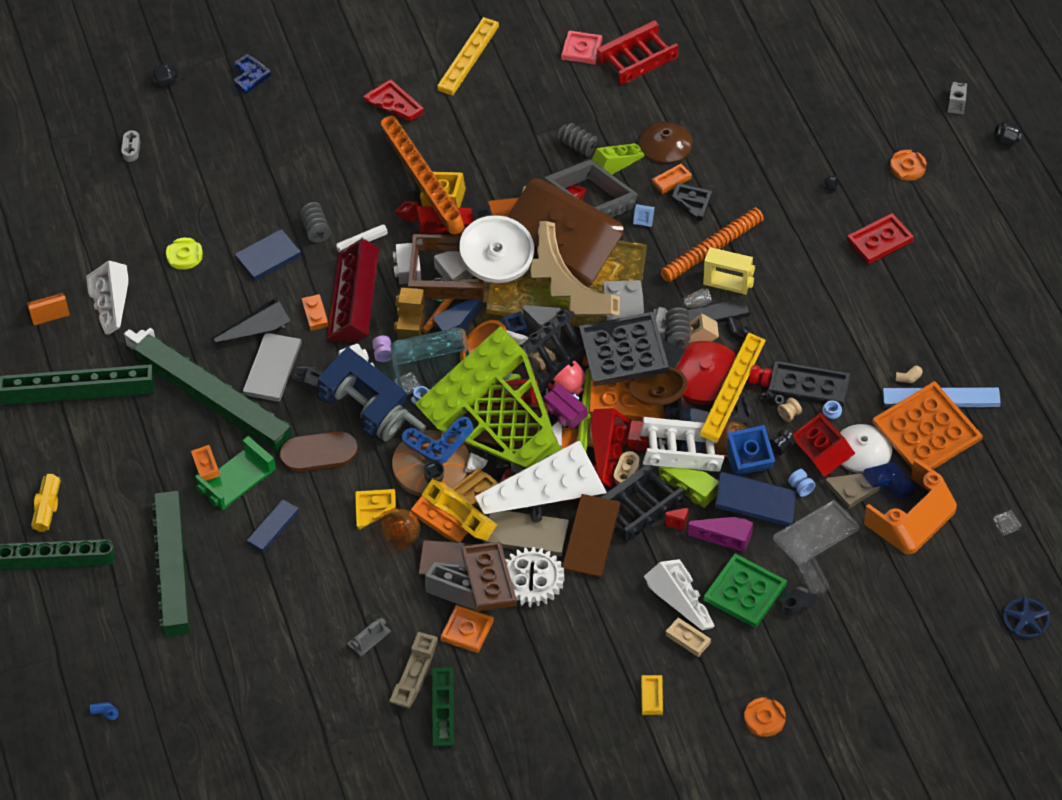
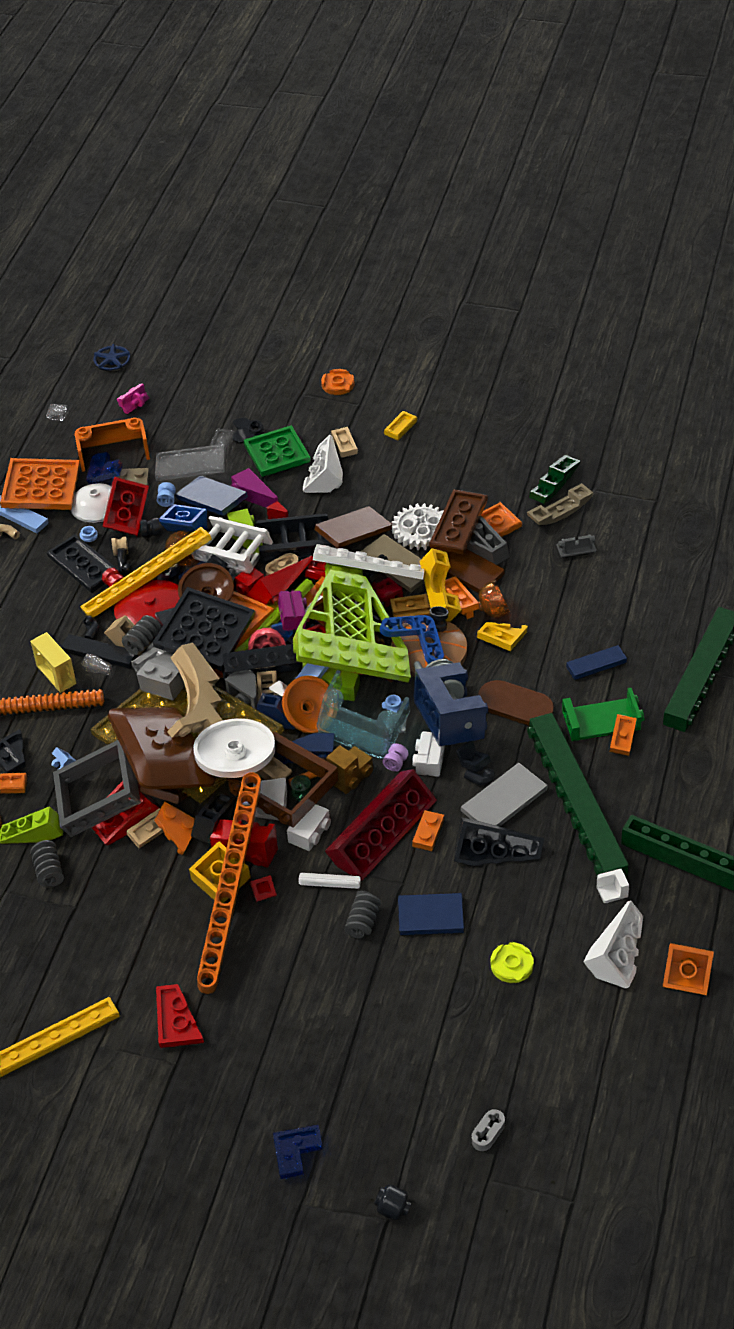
camera: 145 degrees left, 5 degrees down
none -> dark pink hips [117,383,149,414]

